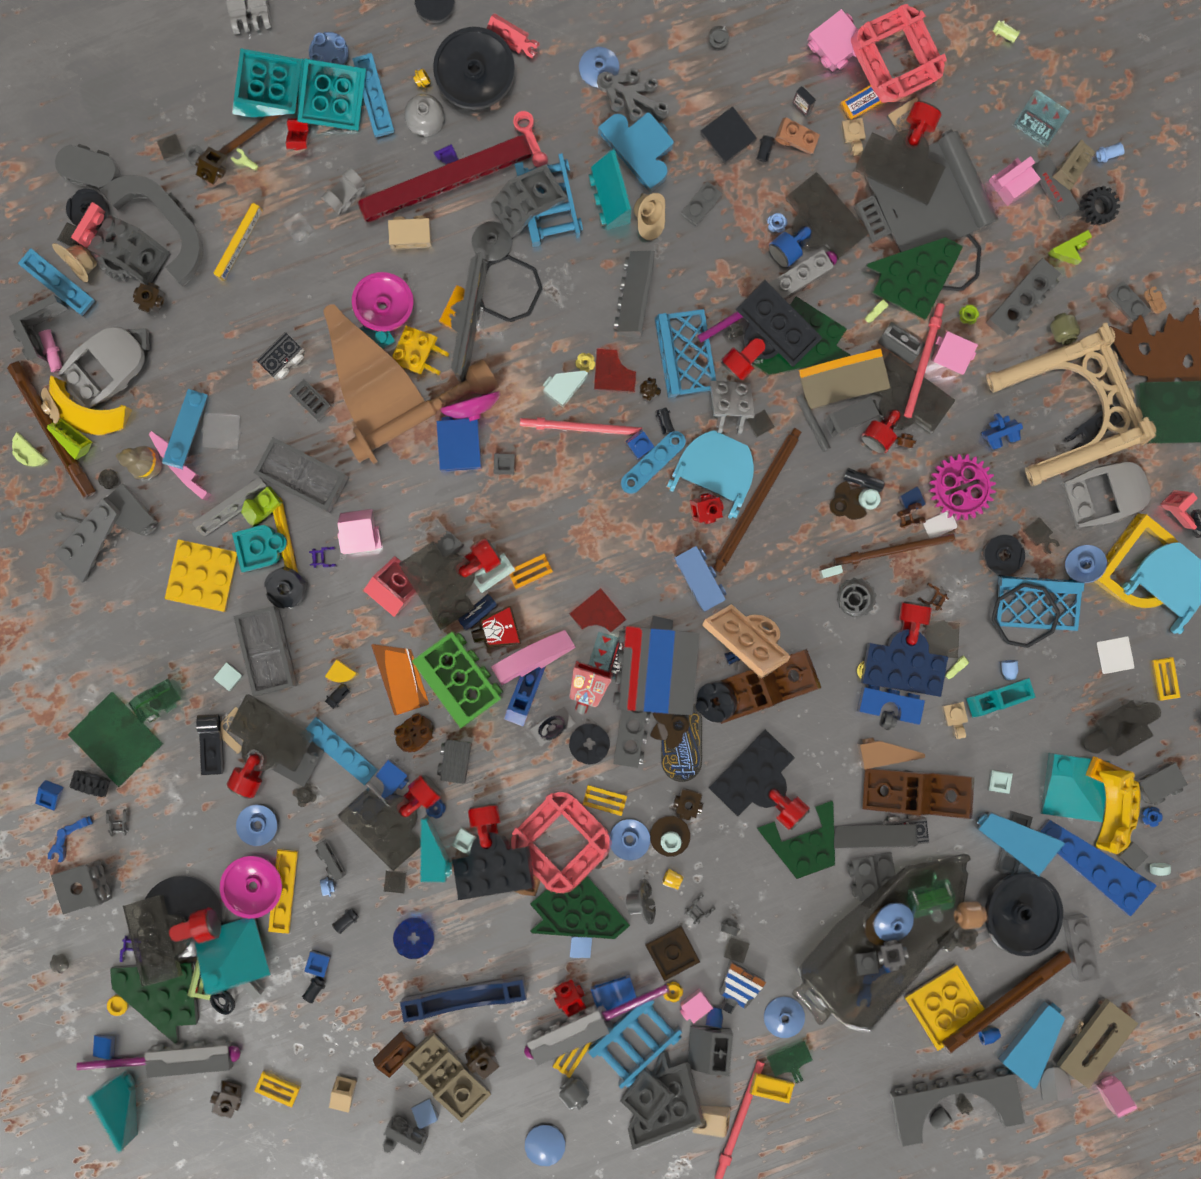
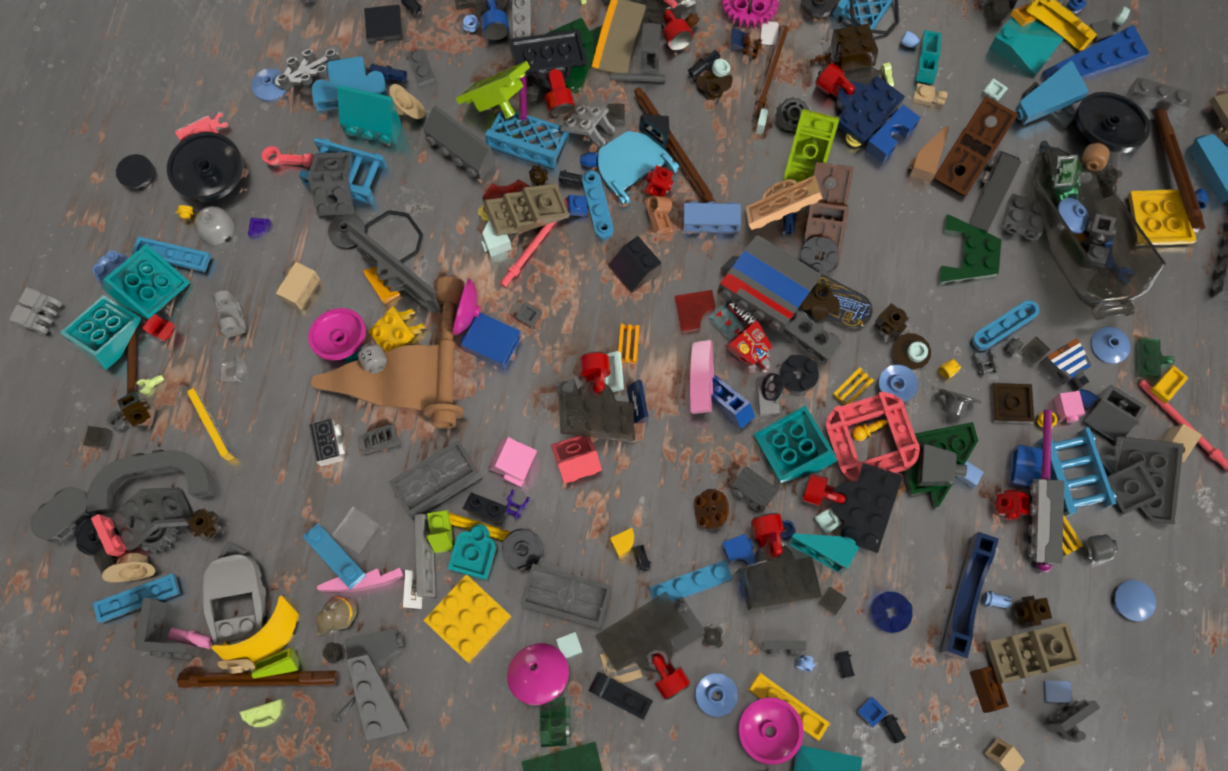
camera: 60 degrees left, 15 degrees down
dark red beam [357,135,532,222] -> none
orange sticker [371,644,429,716] -> none
bright green brick [412,632,503,728] -> none
torso [471,606,522,647] -> none
black plate [709,729,810,830] -> none
dark grey plate [880,711,897,730] -> none
none -> light grey head [358,343,387,374]
none -> dark blue pin [369,64,407,82]
none -> white sticker [403,570,423,609]
none -> lime brick [455,61,530,119]
none -> black hinge [462,492,508,524]
none -> dark tan slope [483,184,570,236]
none -> dark pink dish [507,643,569,705]
none -> blue hose [580,152,598,167]
none -> black slope [608,236,662,293]
none -> black slope [639,114,670,149]
none -> nougat plate [644,196,673,235]
none -> teal slope [754,405,837,483]
none -> lime brick [783,109,839,183]
none -> dark brown piece [831,24,879,71]
none -> yellow bar [851,420,888,441]
none -> dark grey torso [917,444,967,486]
none -> dark azure plate [972,300,1040,350]
none -> light blue pin [983,591,1012,609]

